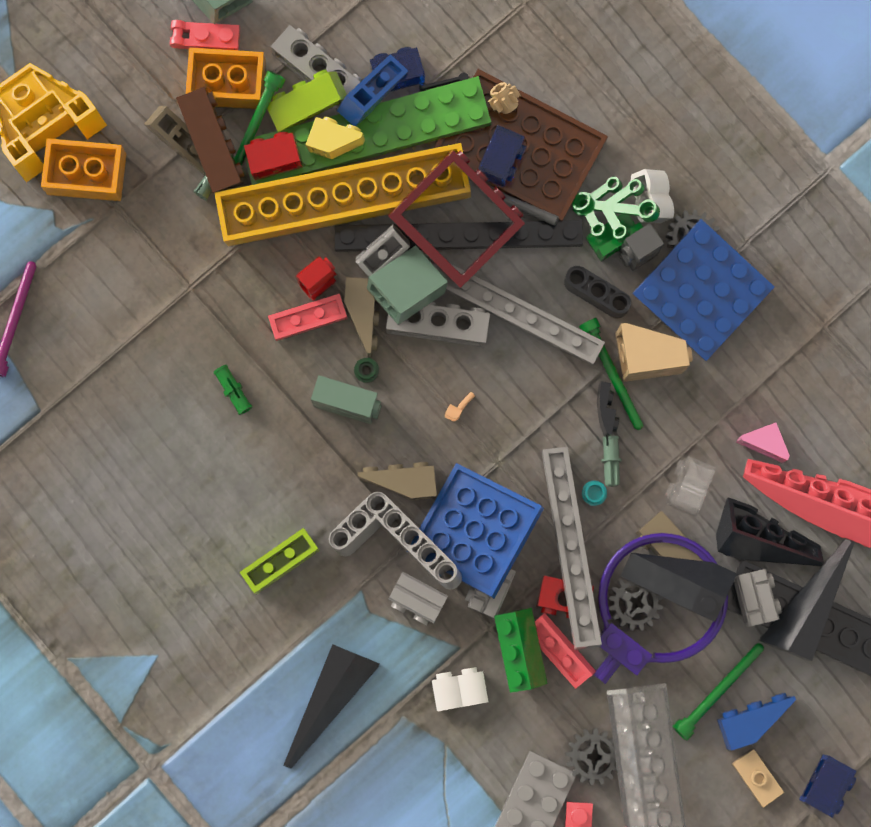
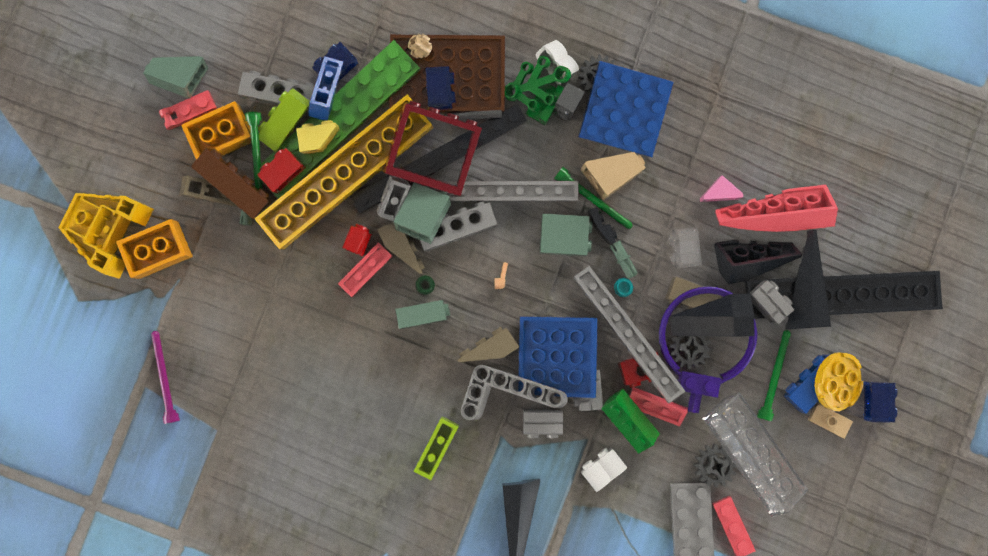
camera: 30 degrees left, 5 degrees up
green pin [214,364,253,415] -> none
black hinge [419,72,469,92] -> none
black beam [564,266,631,318] -> none
none -> sand green brick [540,214,593,257]
none -> yellow tile [815,352,864,412]

